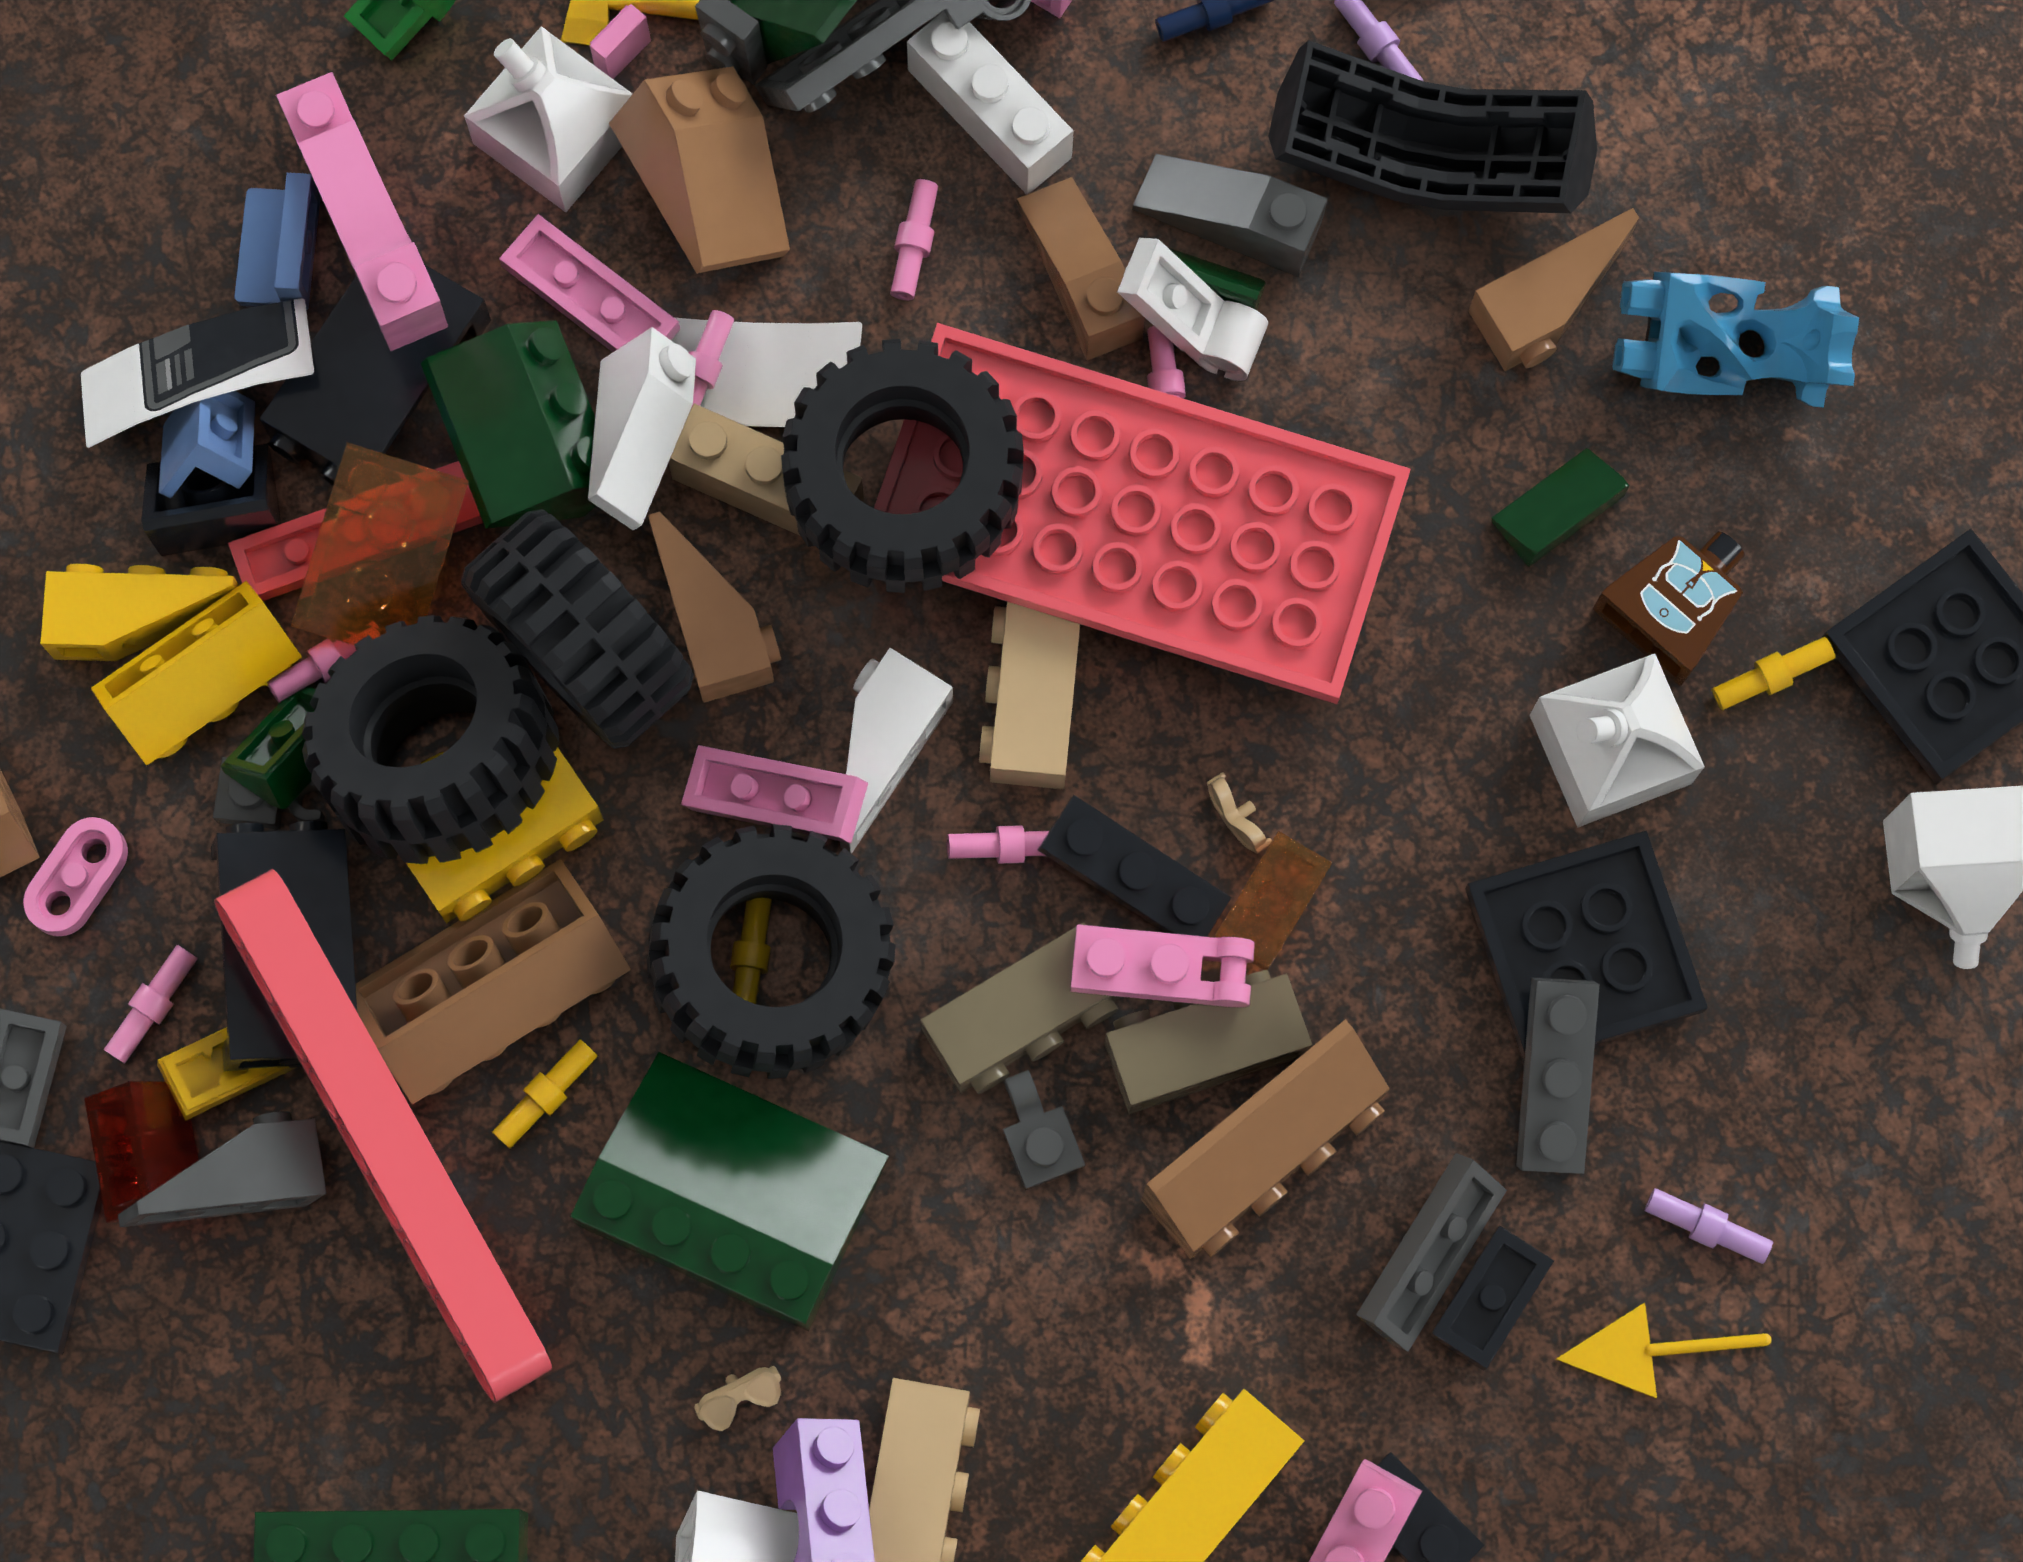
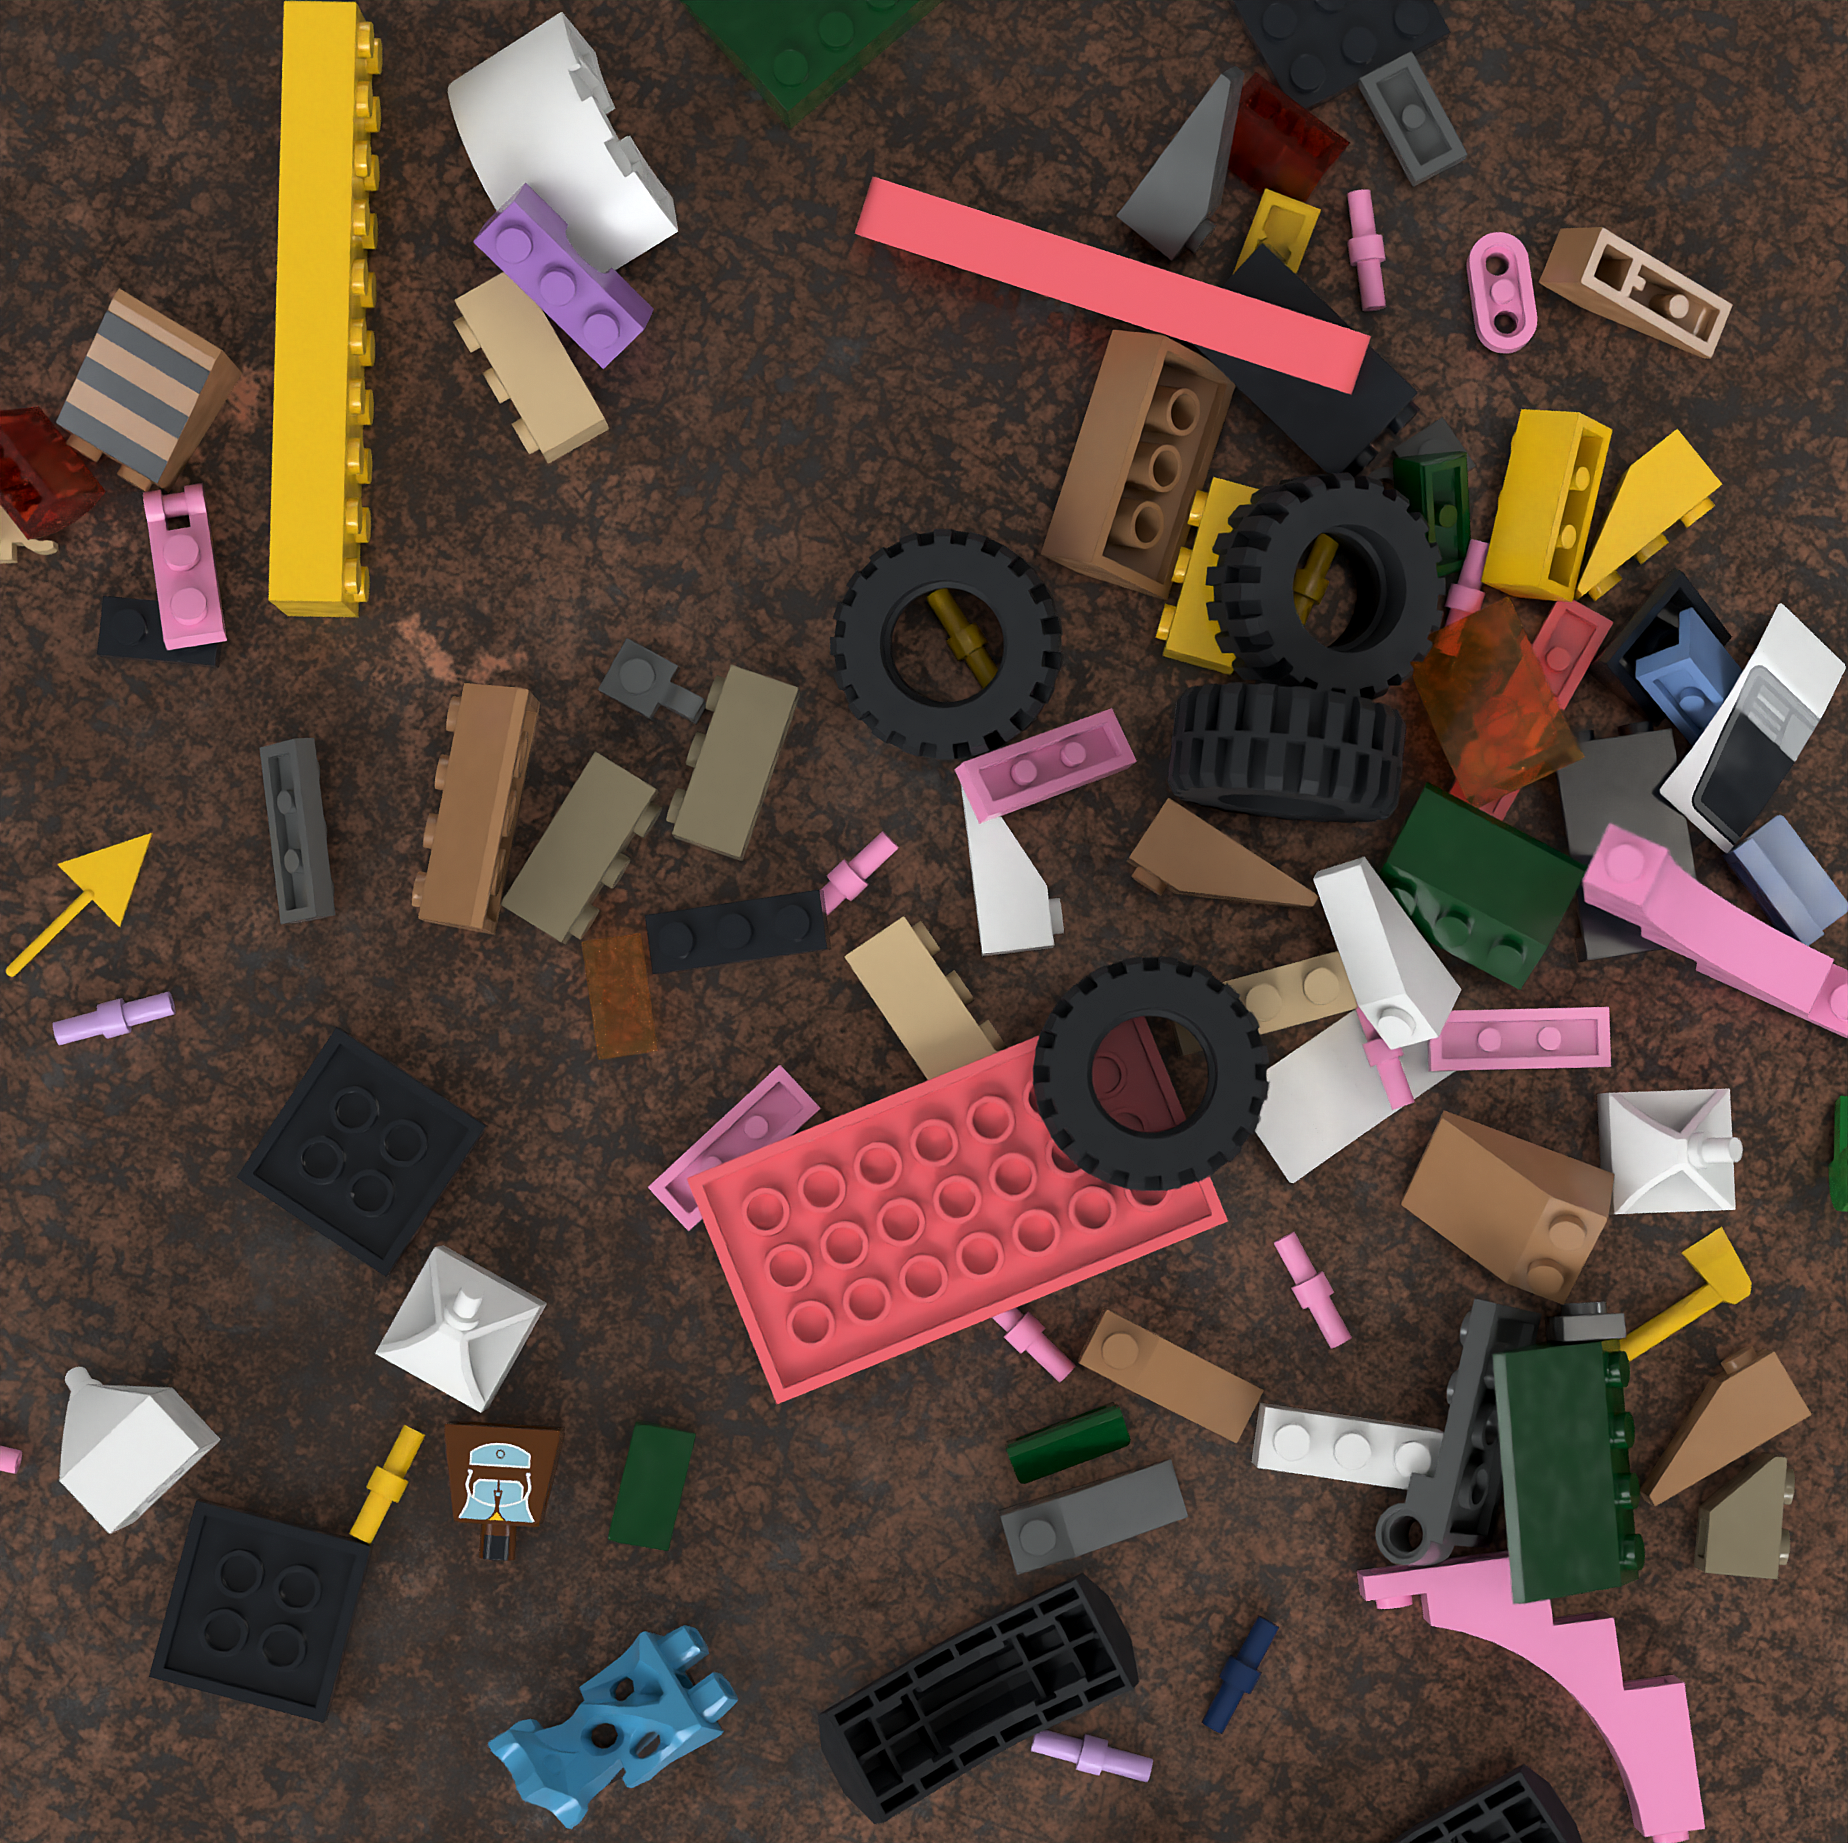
camera: 145 degrees right, 10 degrees up
yellow bar [492,1039,598,1149] -> none
dark green slope [570,1052,889,1332] -> none
bright pink tile [590,4,651,79] -> none
tan piece [694,1366,781,1431] -> none
bright pink plate [1070,925,1255,1007] -> none
white plate [1117,237,1268,381] -> none
tan piece [1207,772,1273,854] -> none
black plate [1429,1226,1554,1371] -> none
medium nougat slope [1468,208,1639,371] -> none
dark grey plate [1516,977,1600,1174] -> none
none -> bright pink plate [648,1065,821,1231]

